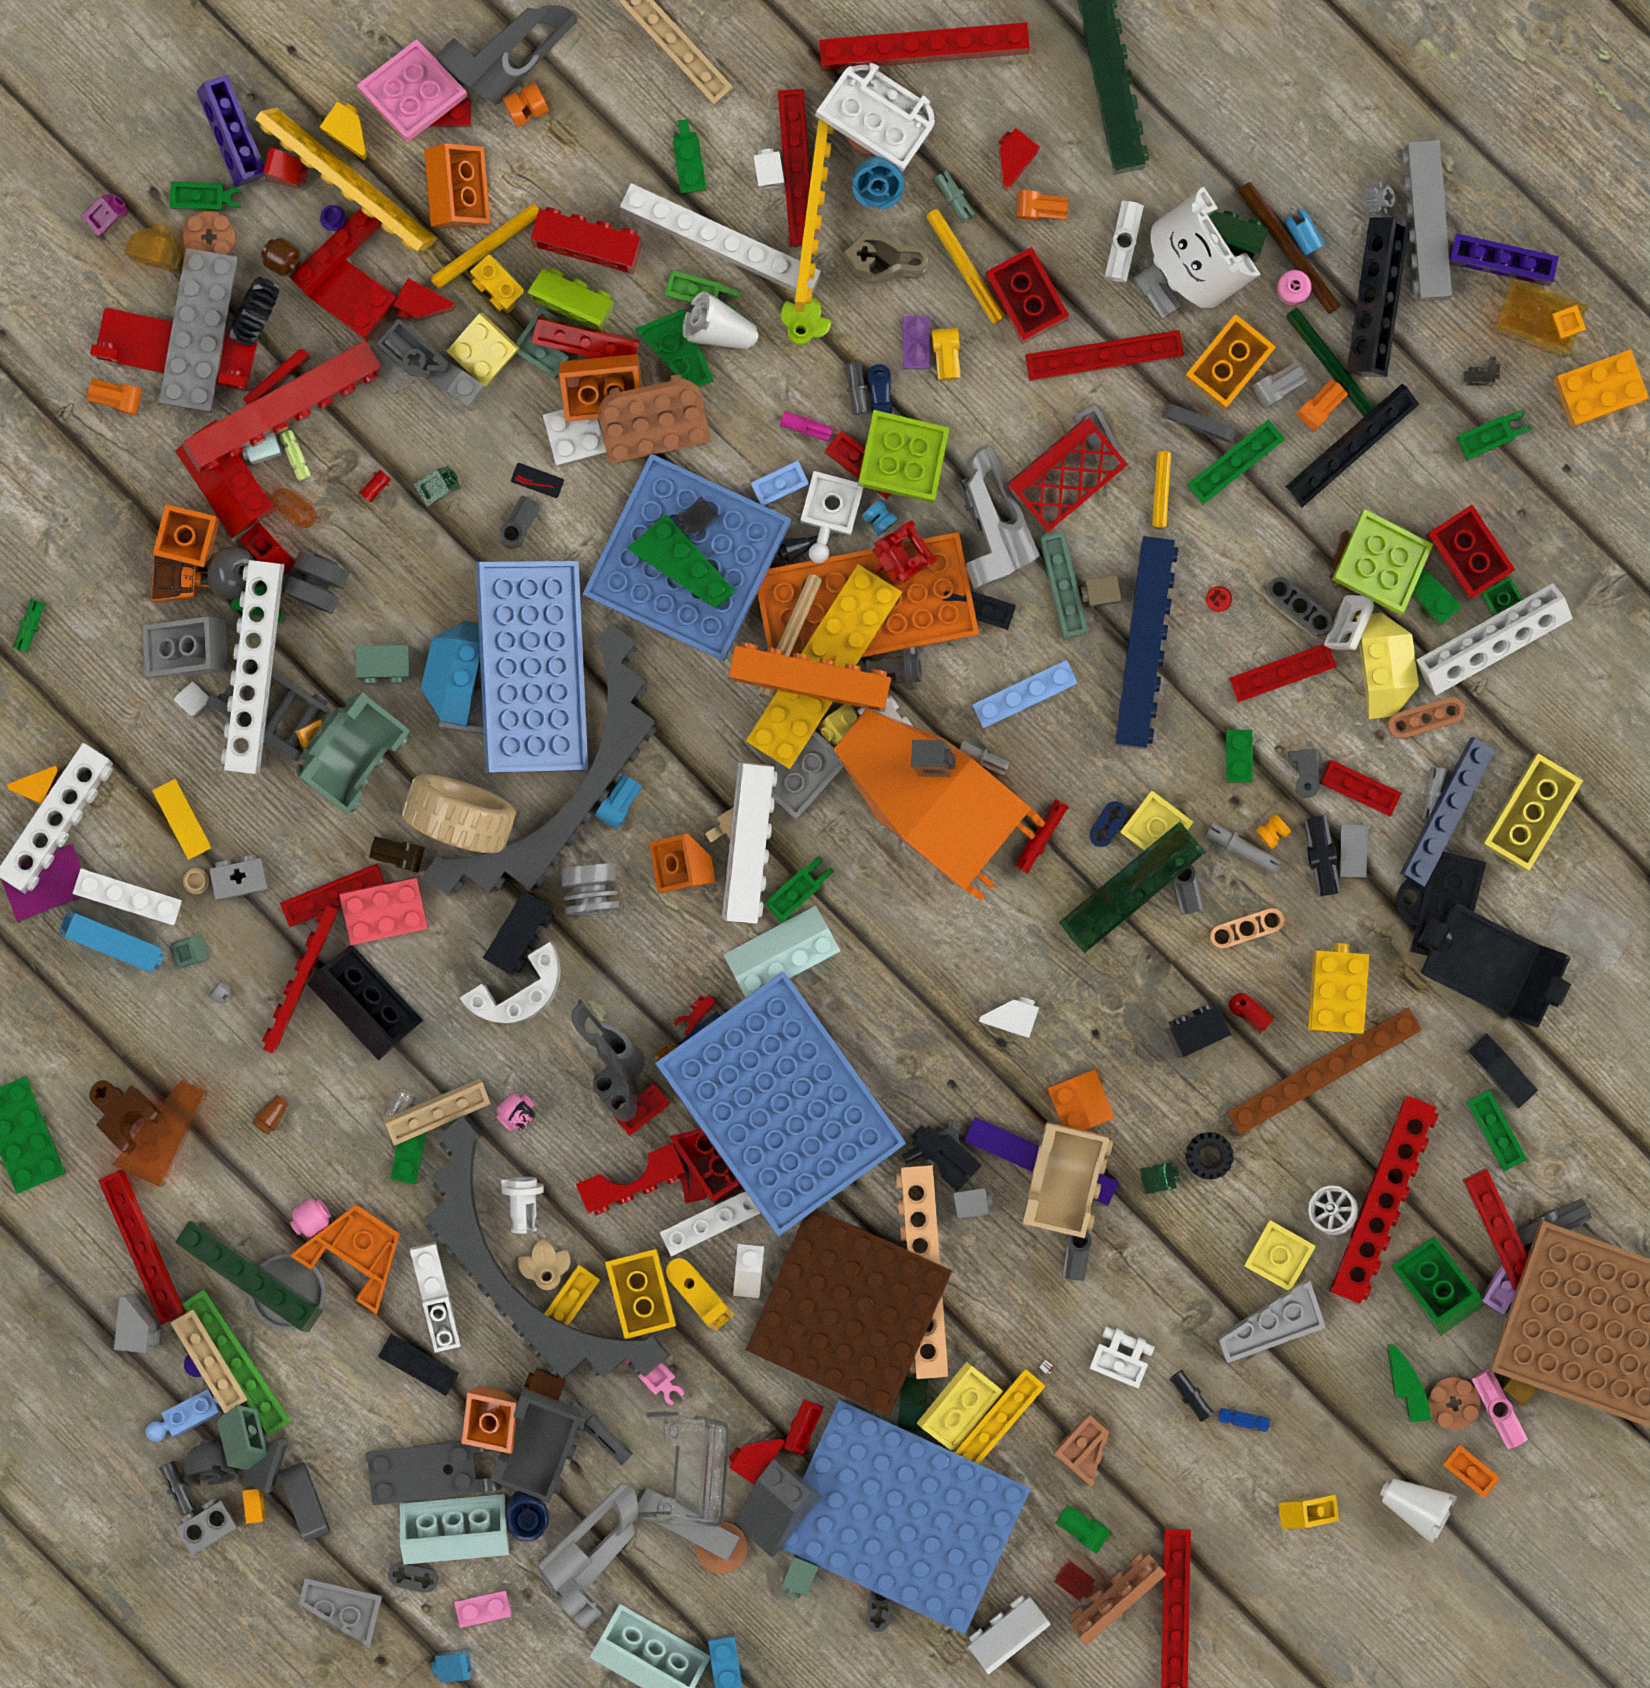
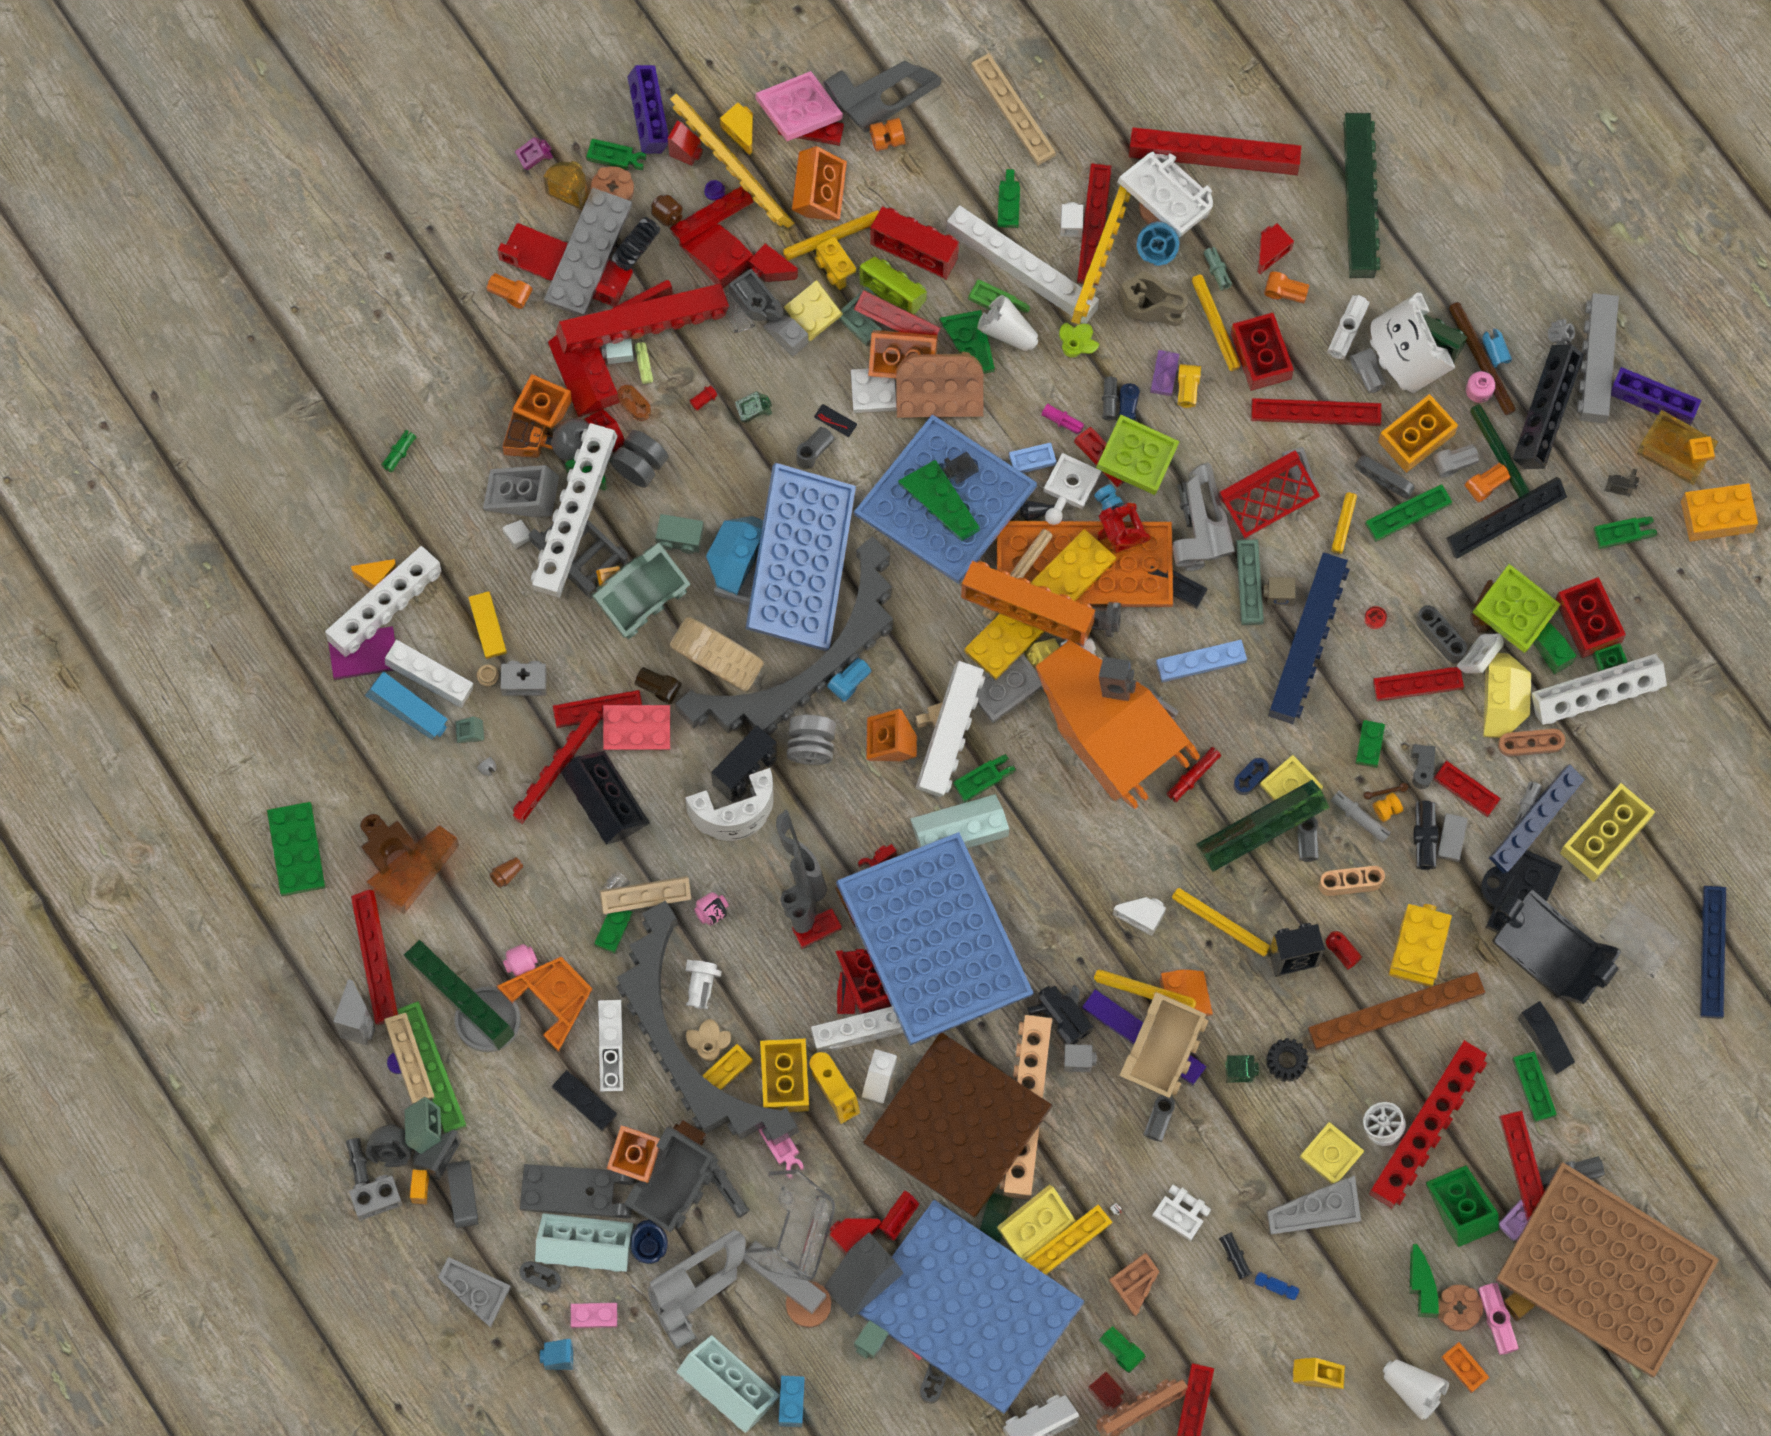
camera: 10 degrees right, 15 degrees down
light blue plate [145,1389,221,1442] -> none
red arch [576,1143,686,1216] -> none
none -> yellow axle [1094,969,1196,1008]
none -> yellow axle [1172,888,1270,957]
none -> reddish brown hinge [1363,783,1408,800]

